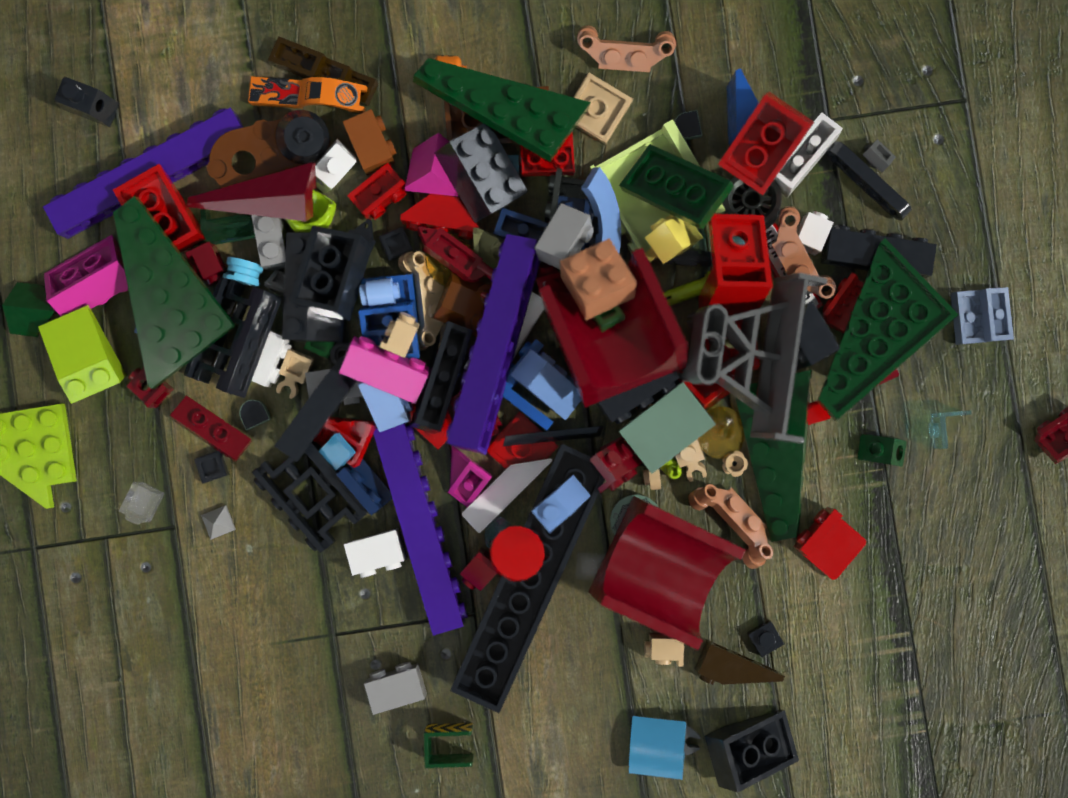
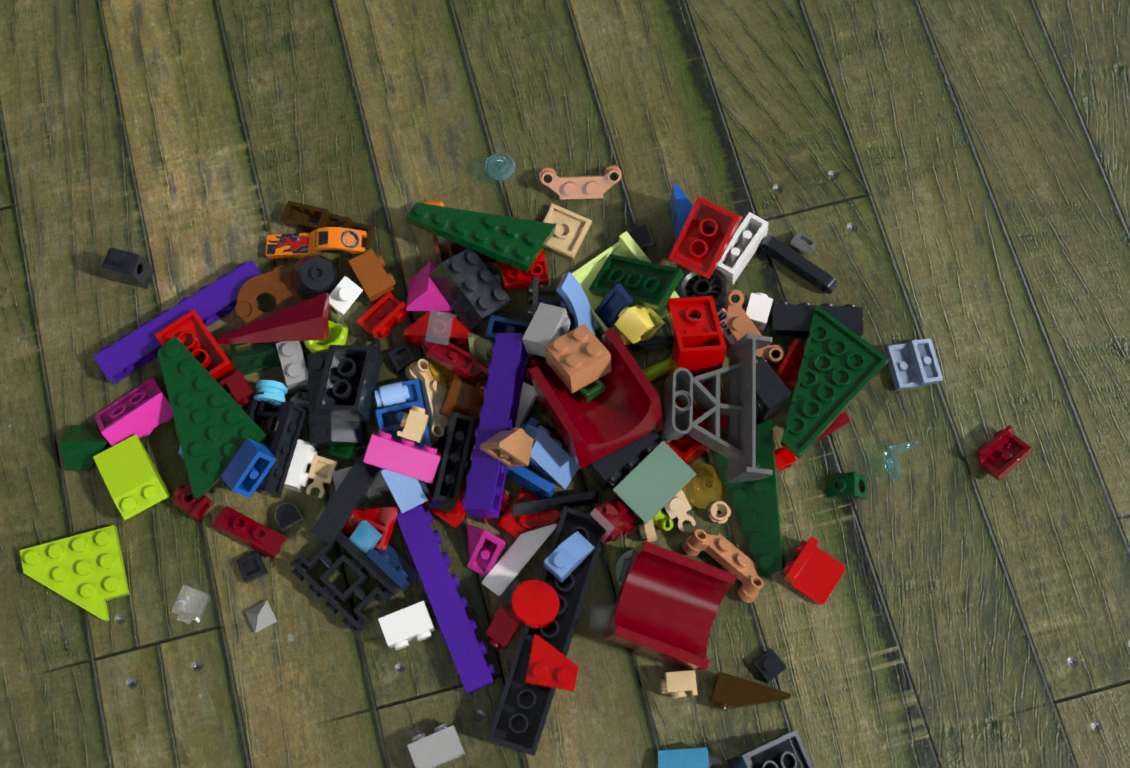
camera: 10 degrees left, 15 degrees down
none -> blue brick [221,438,277,498]
none -> clear light blue bracket [425,310,457,345]
none -> medium nougat slope [480,428,534,467]
none -> clear light blue cone [485,152,515,181]
none -> red wing [525,635,579,692]
none -> dark blue tile [594,283,634,329]

